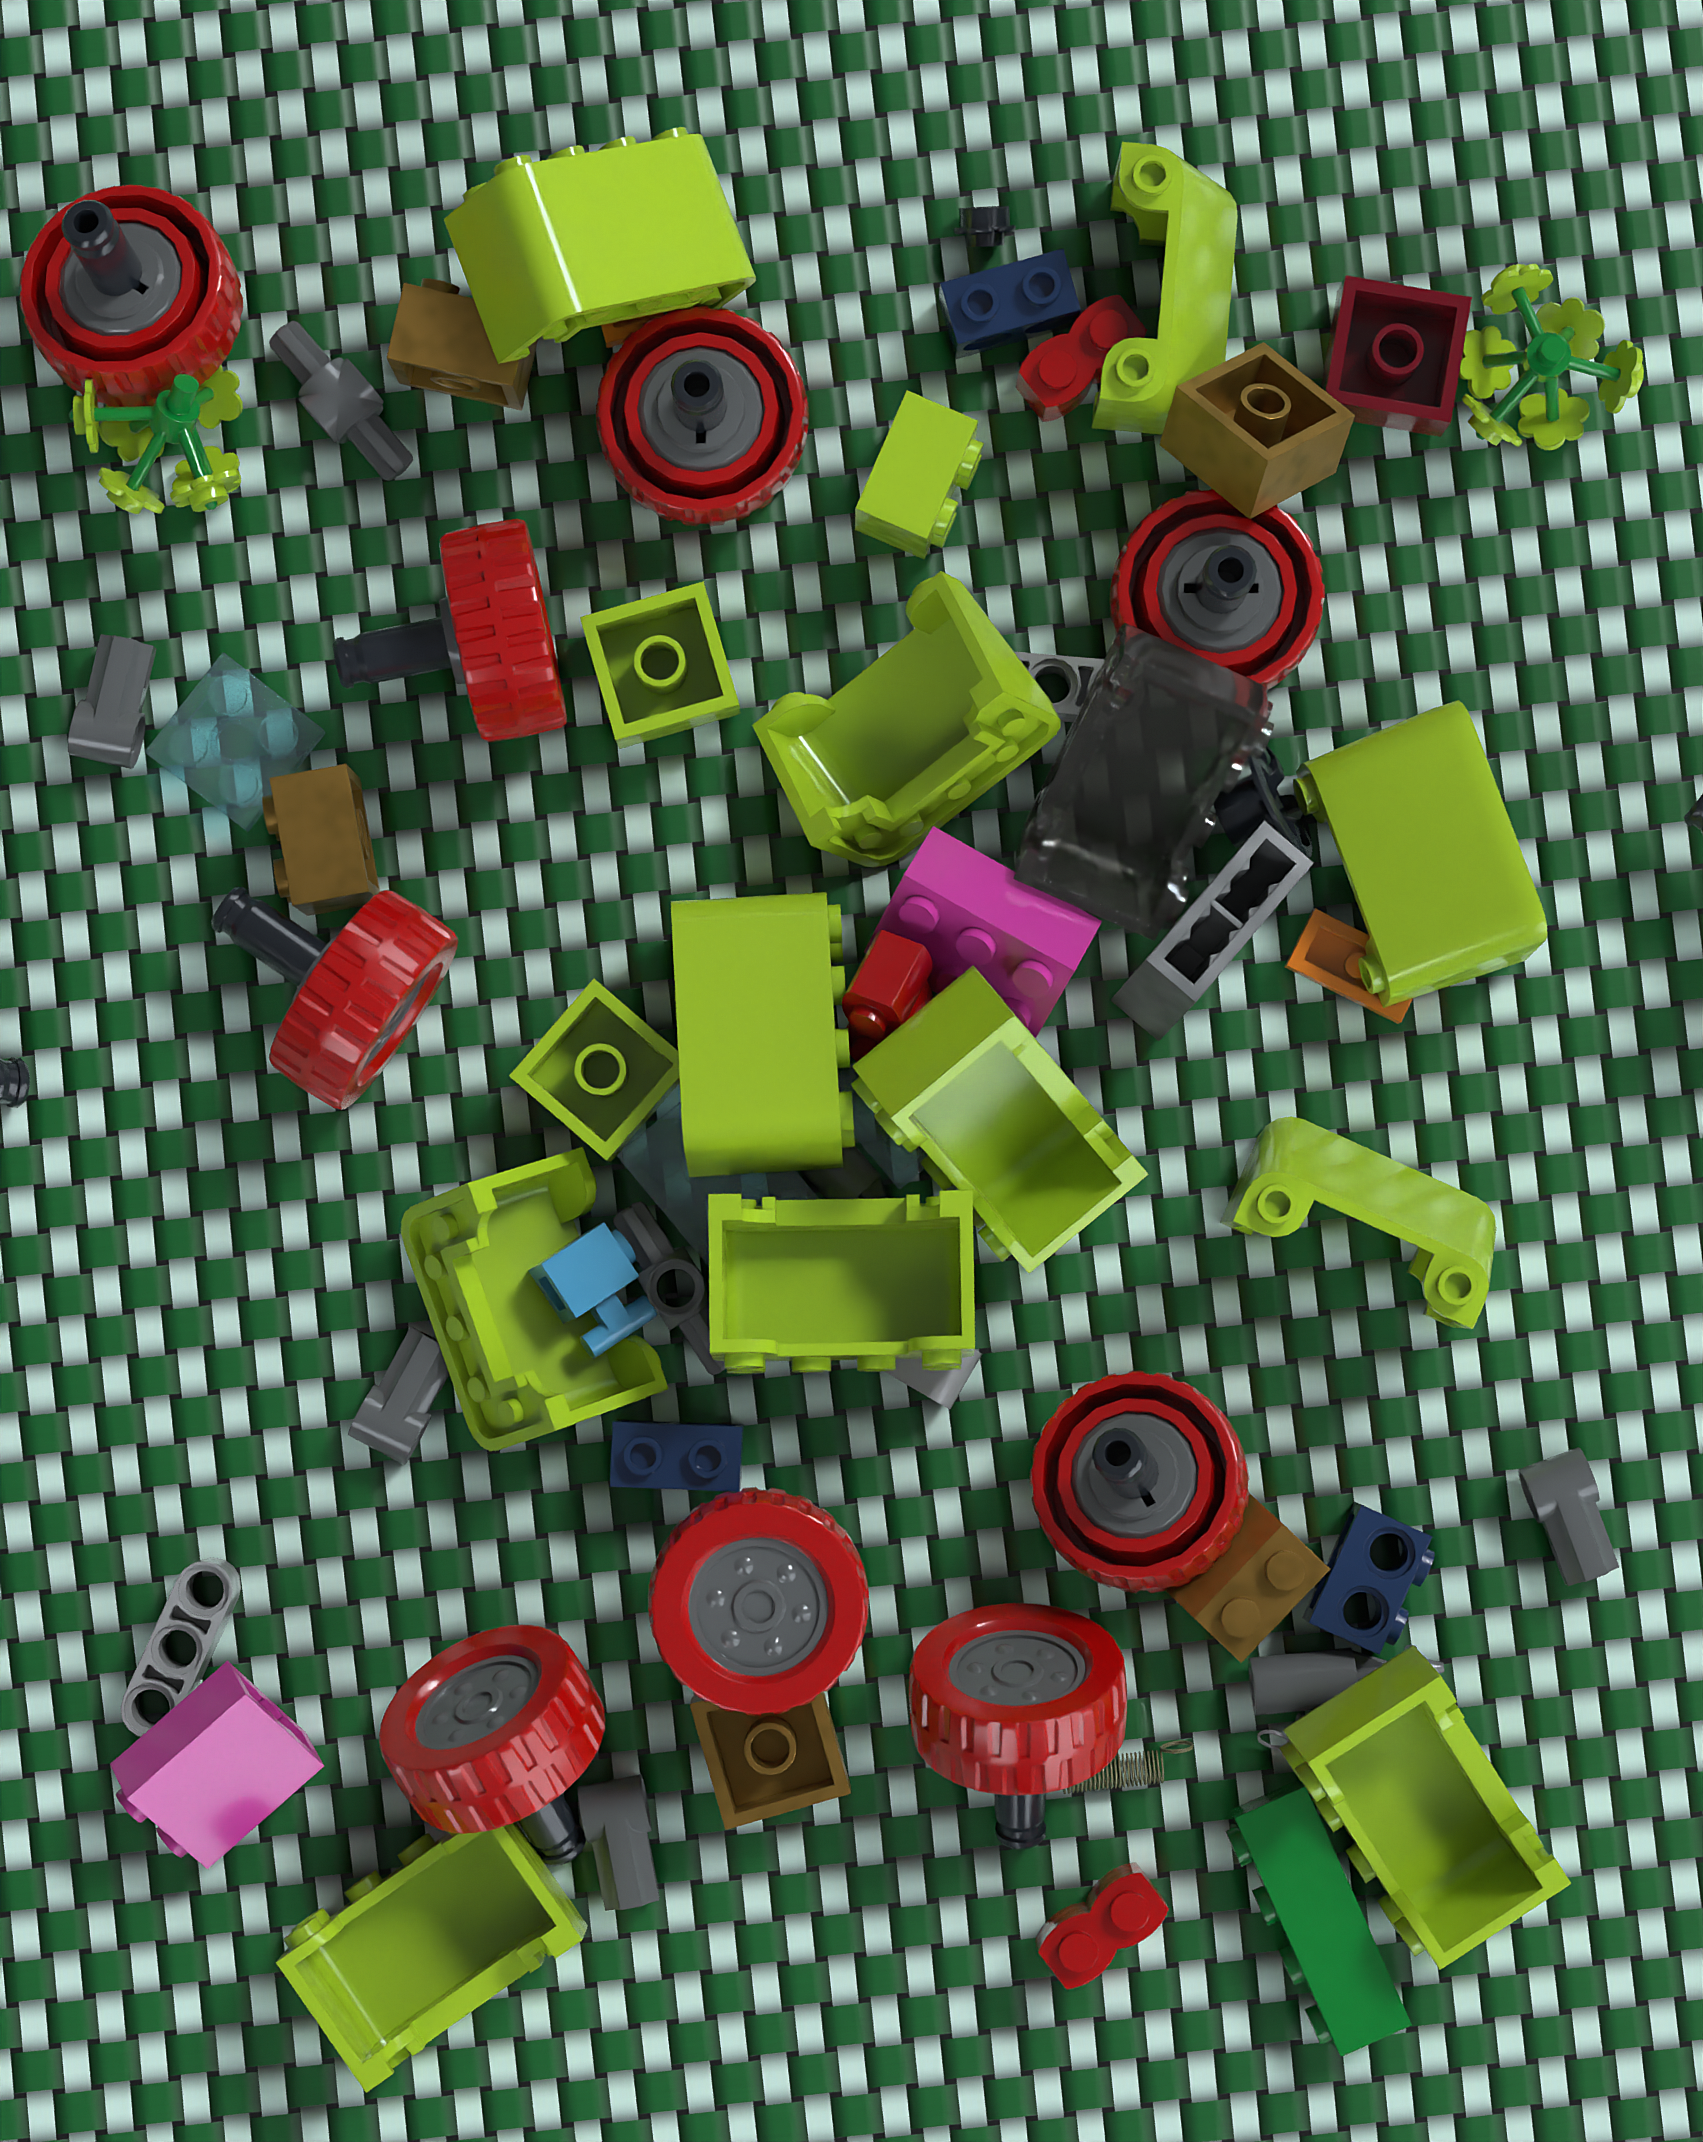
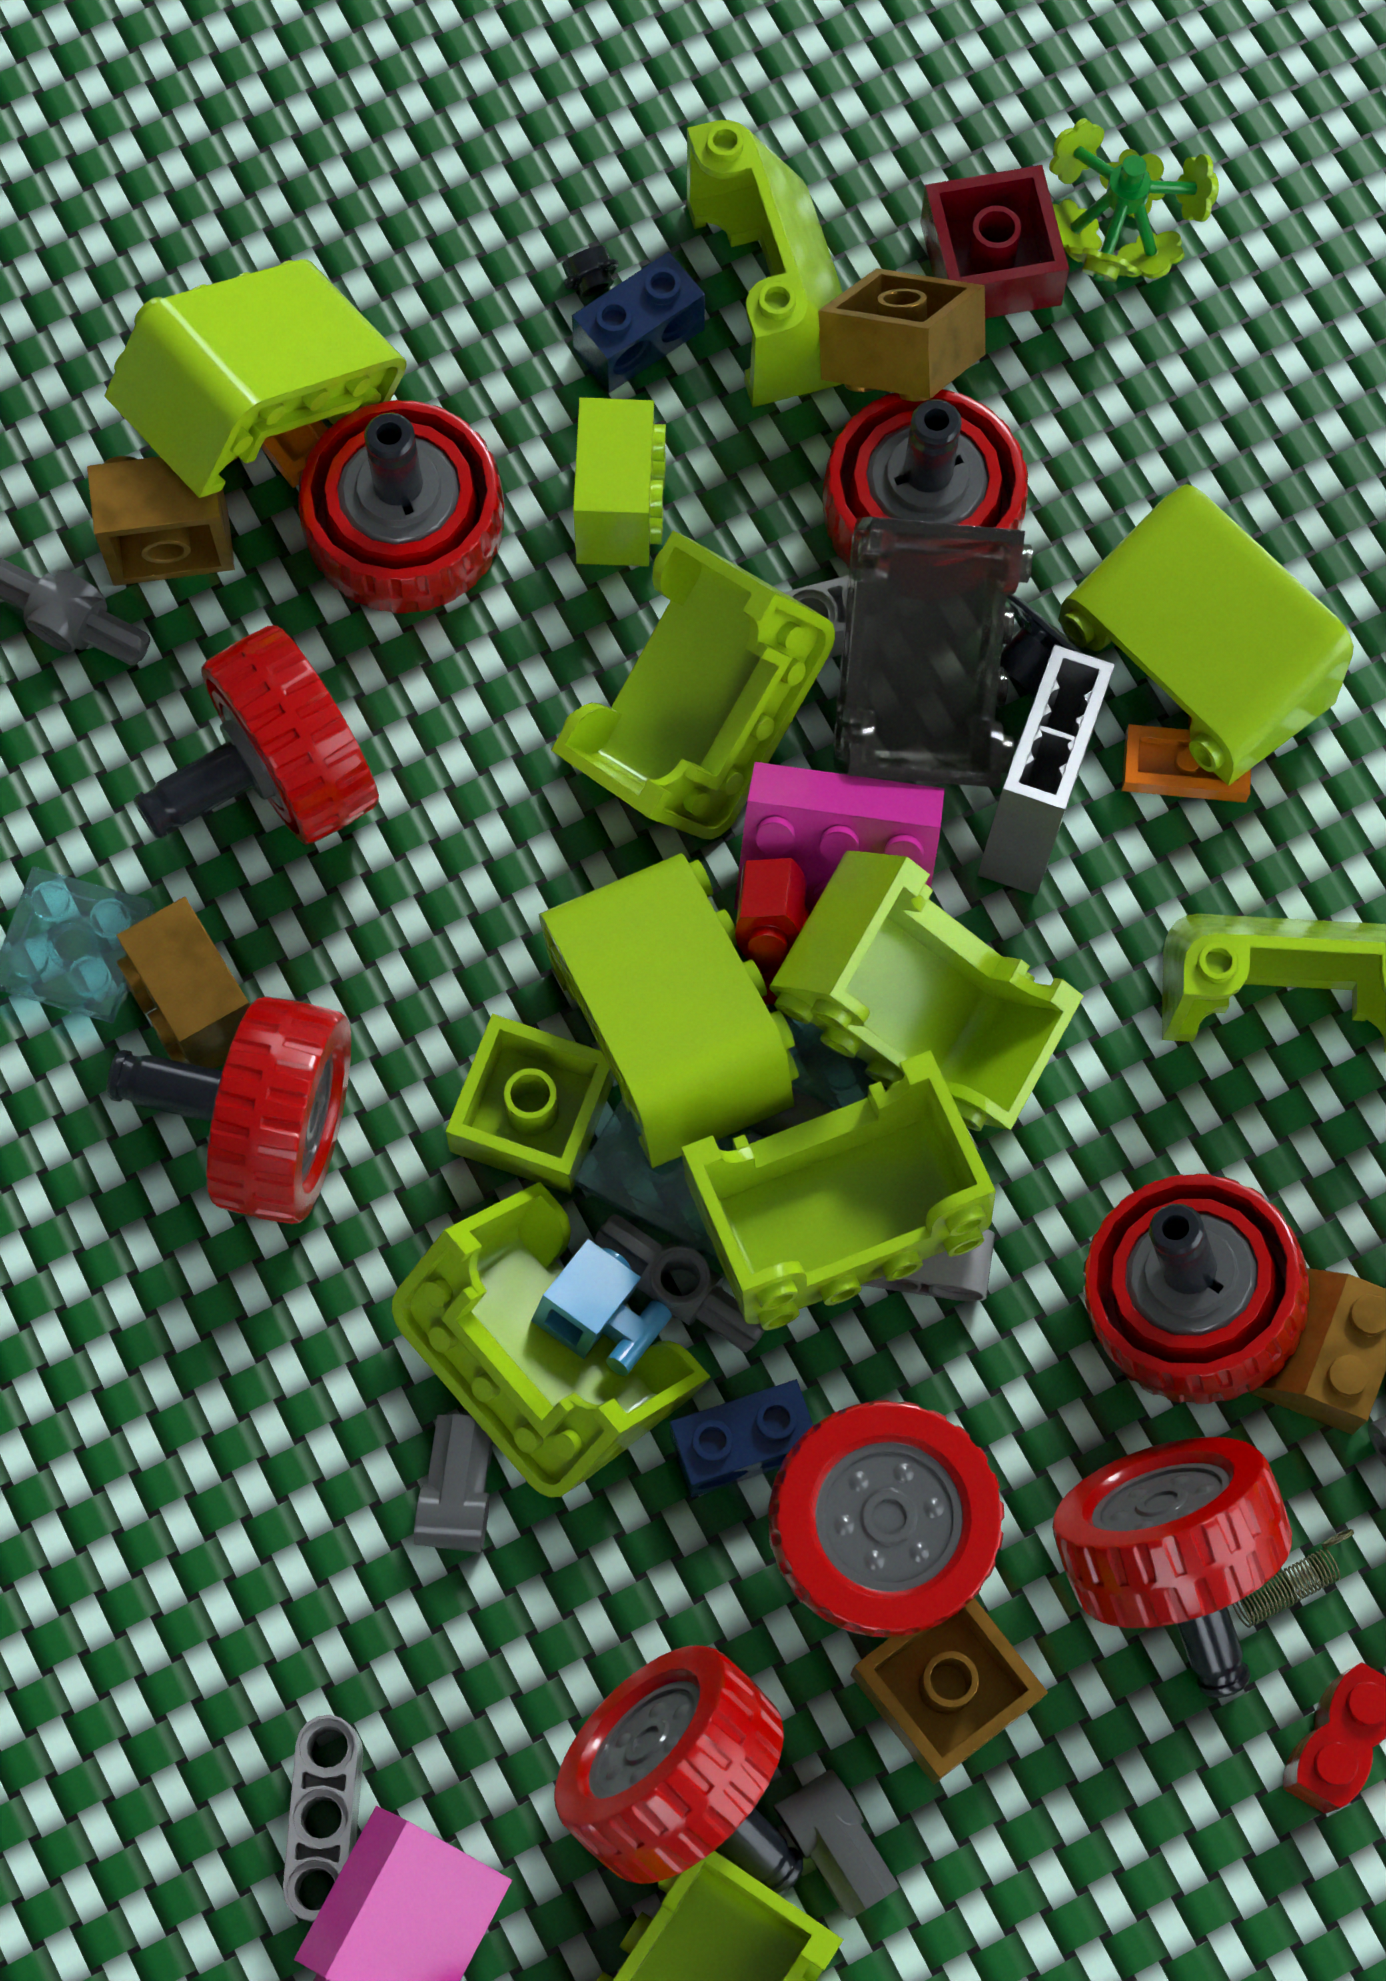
camera: 20 degrees left, 15 degrees down
lime brick [580,581,741,749] -> none
red brick [1016,295,1147,422] -> none

